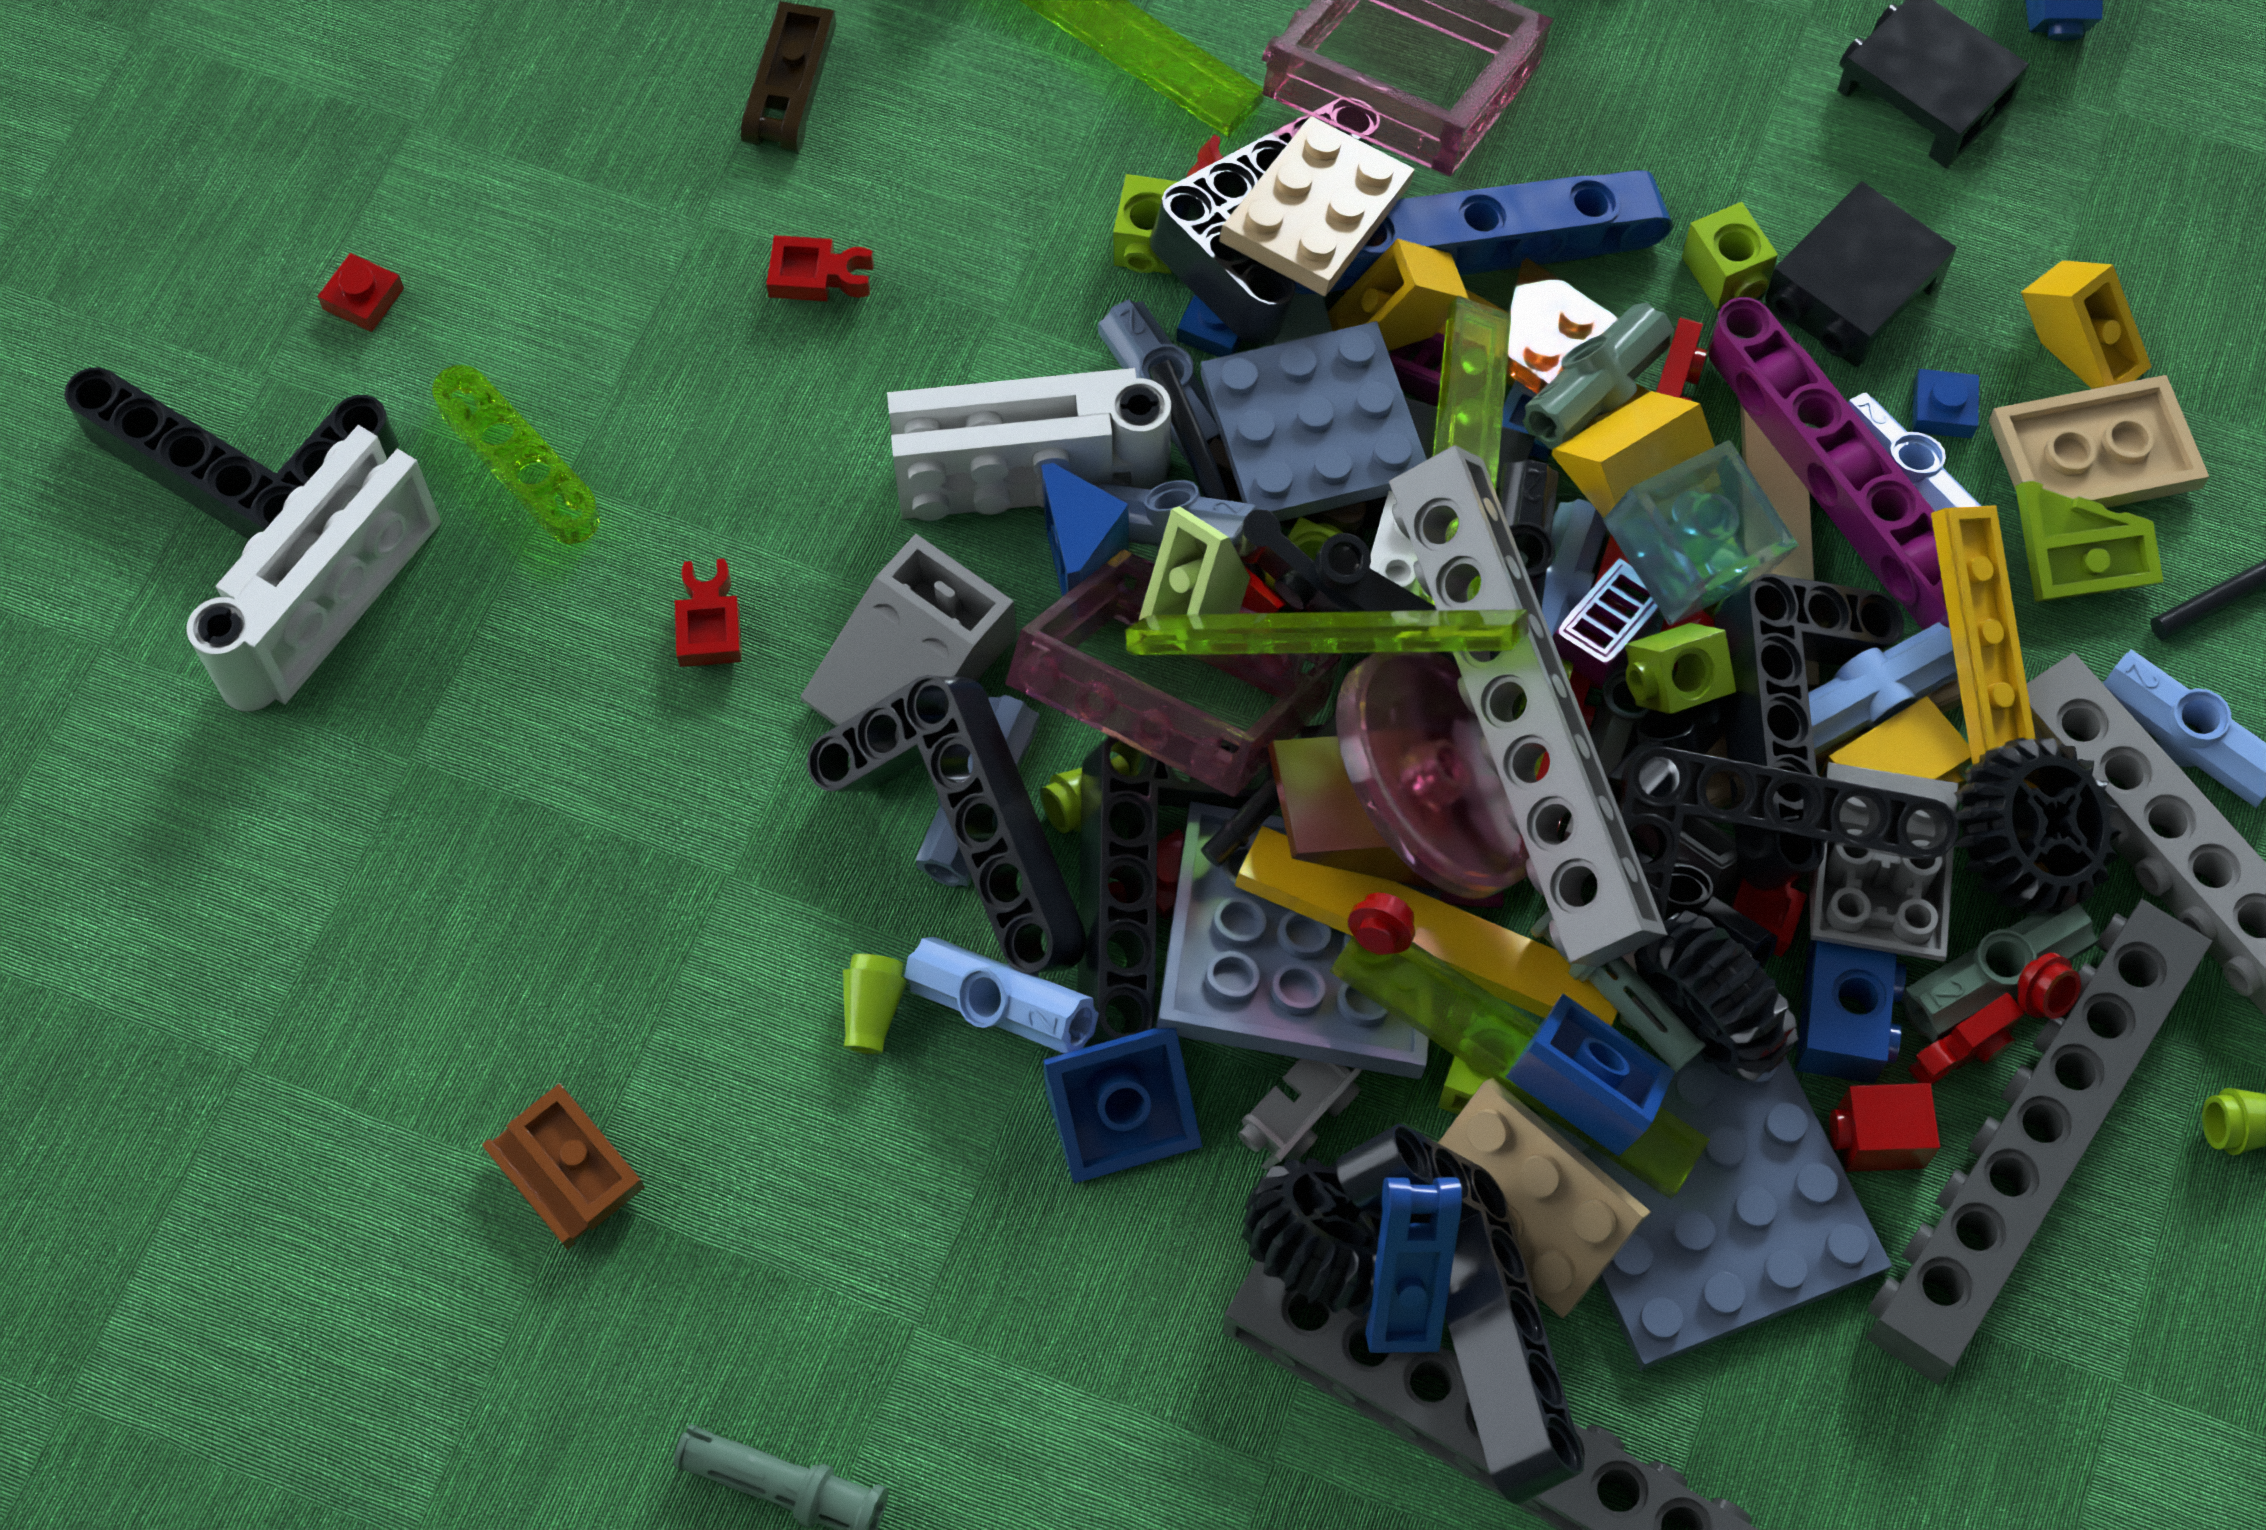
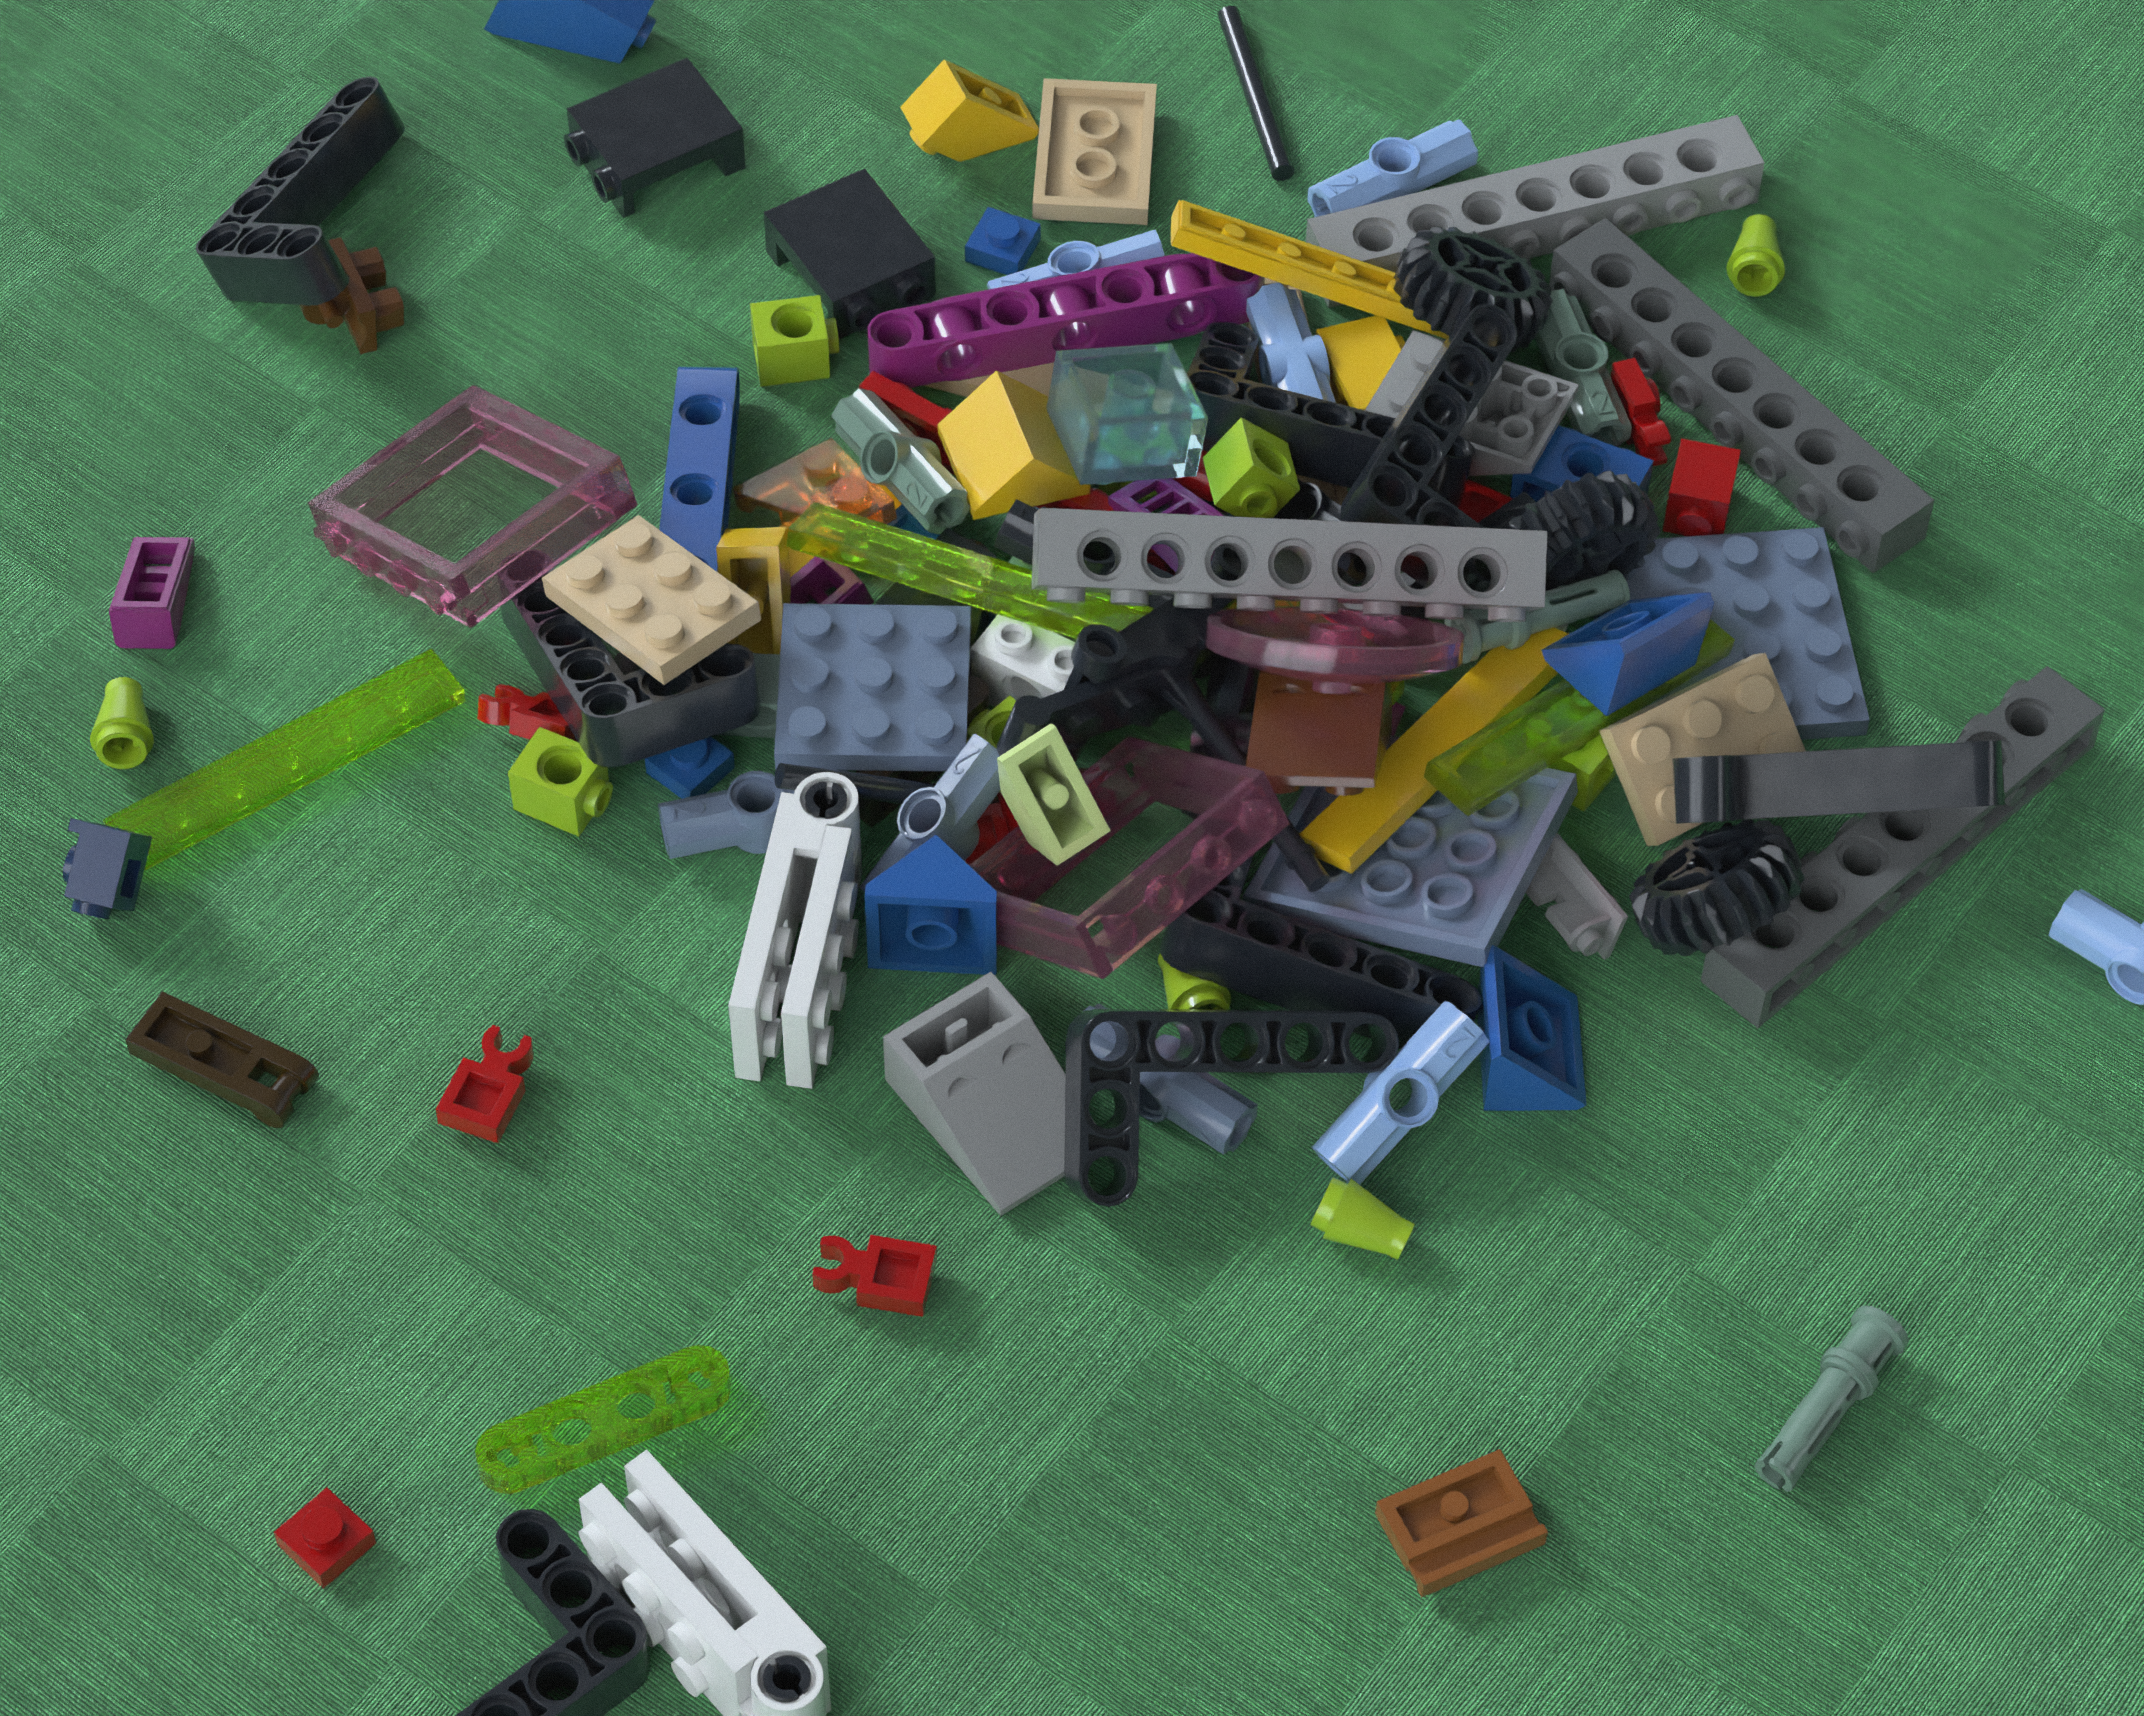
camera: 75 degrees left, 10 degrees down
clear neon green tile [1125,609,1529,655] -> none
red plate [1348,893,1415,955] -> none
blue plate [1365,1177,1462,1353] -> none
lime wing [2015,481,2164,603] -> none
red plate [2017,953,2081,1019] -> none

